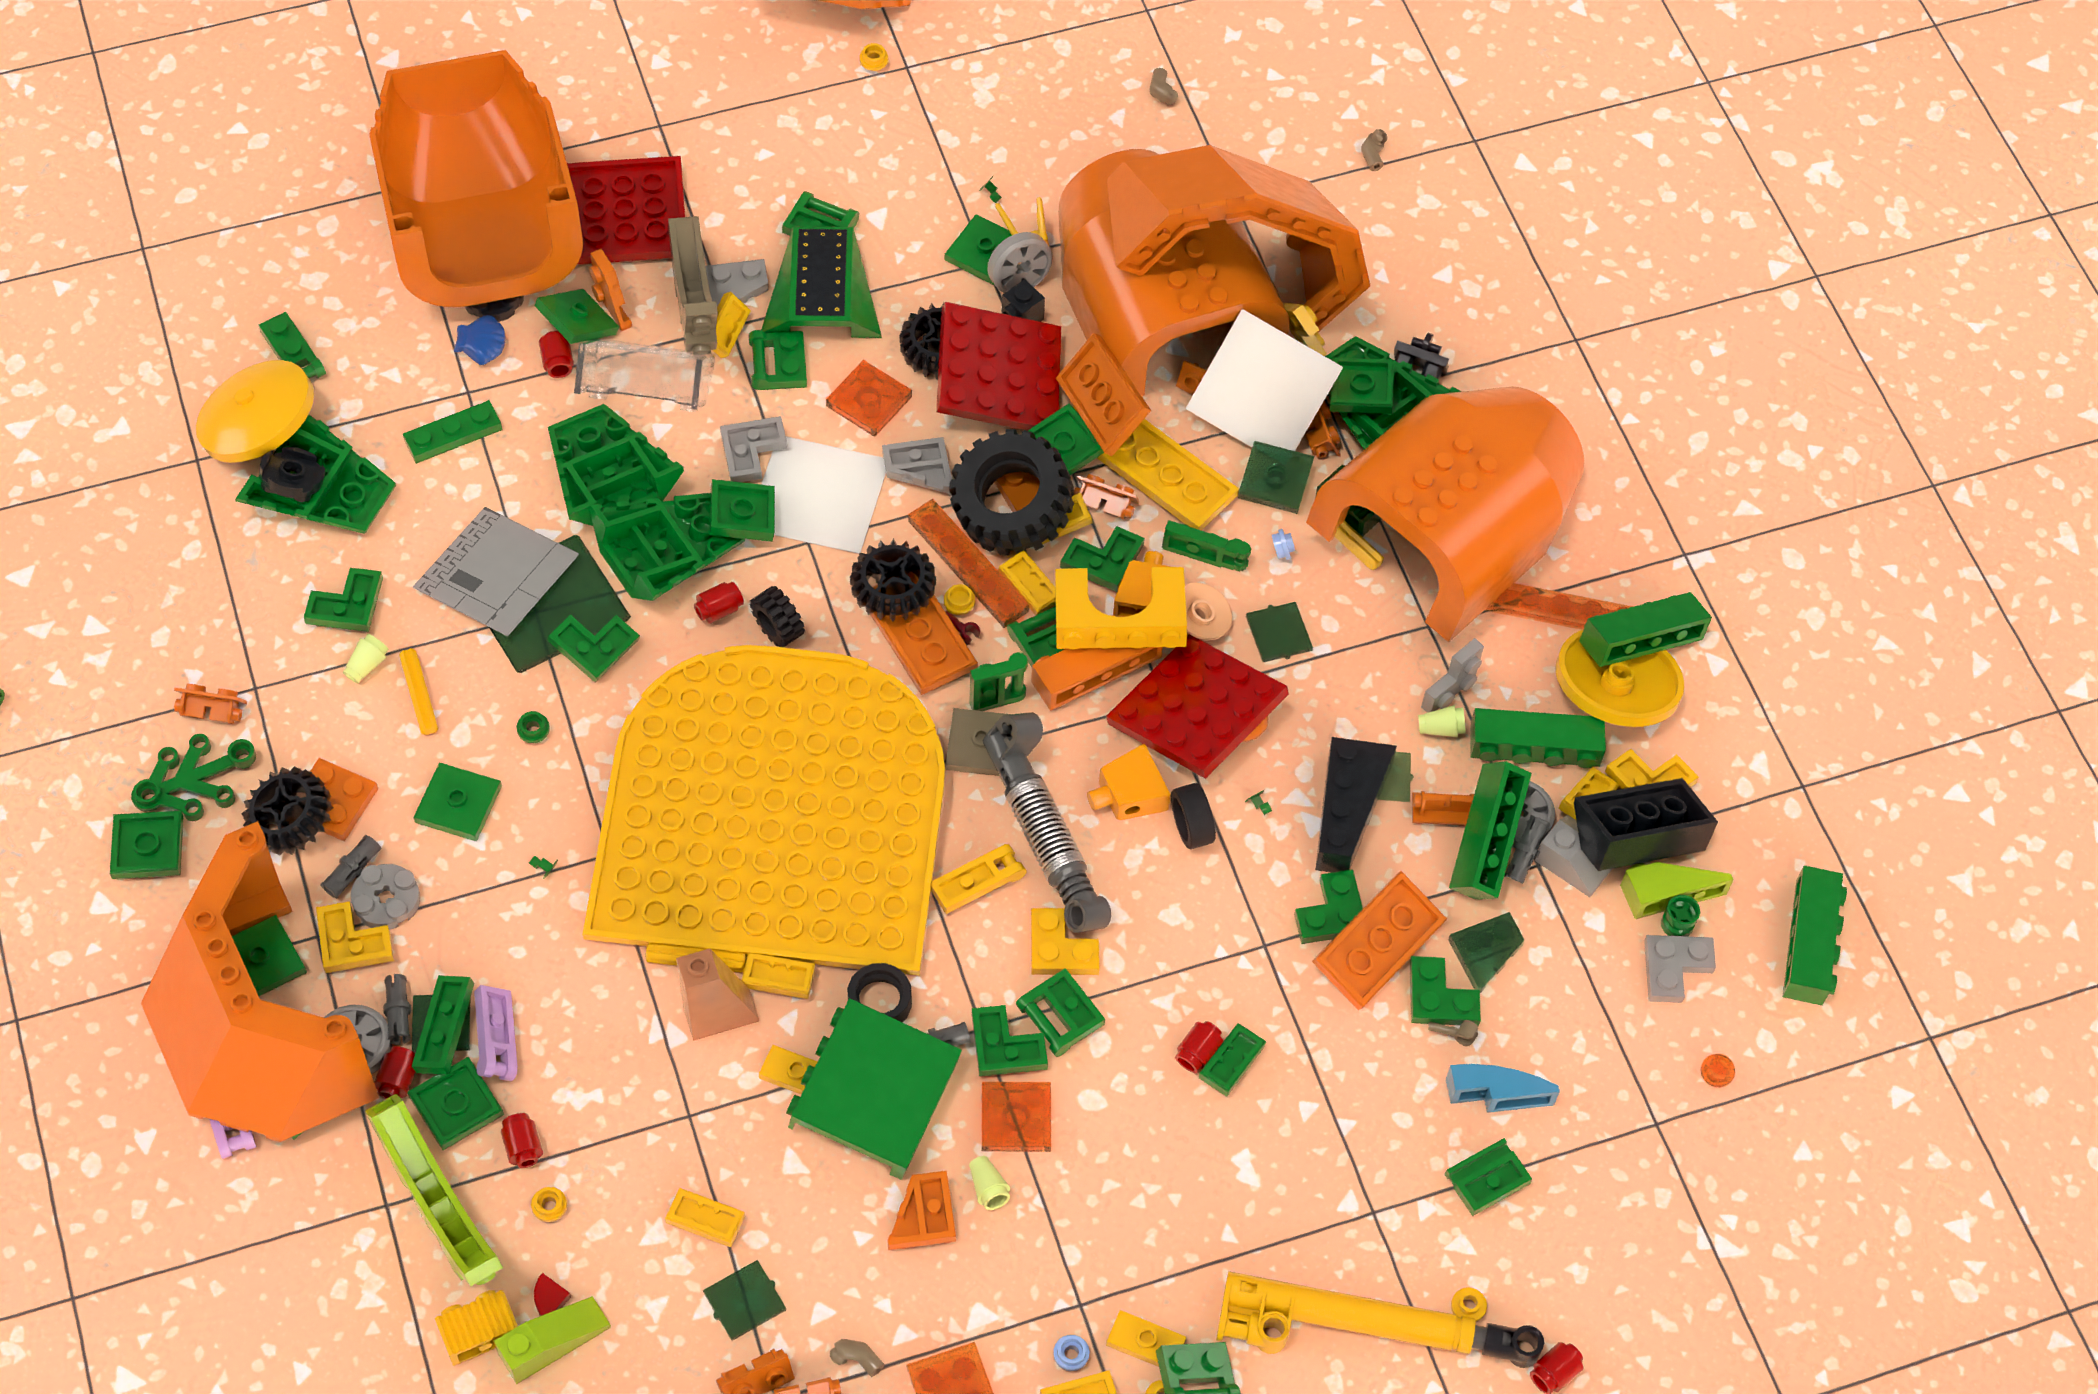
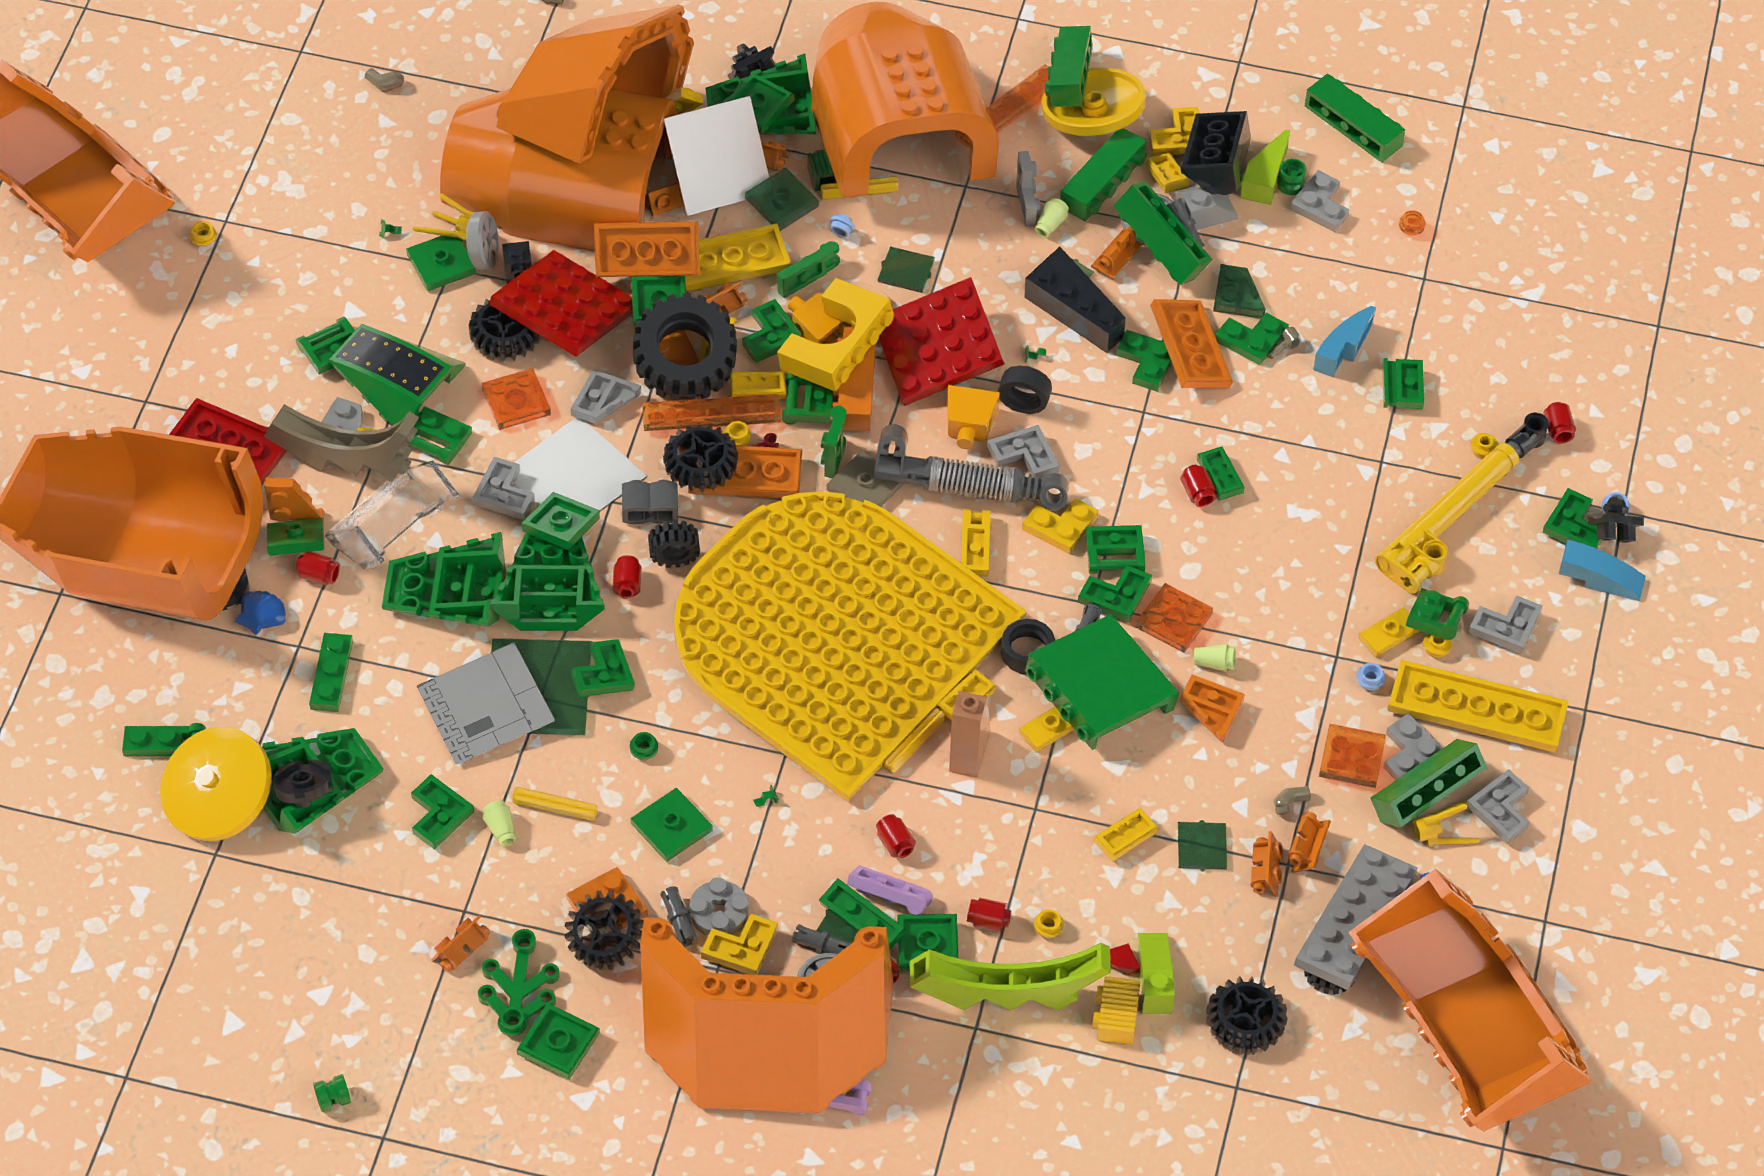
camera: 55 degrees left, 5 degrees down
none -> dark grey brick [622,479,678,524]
none -> red brick [876,814,916,858]
none -> light grey plate [987,425,1060,478]

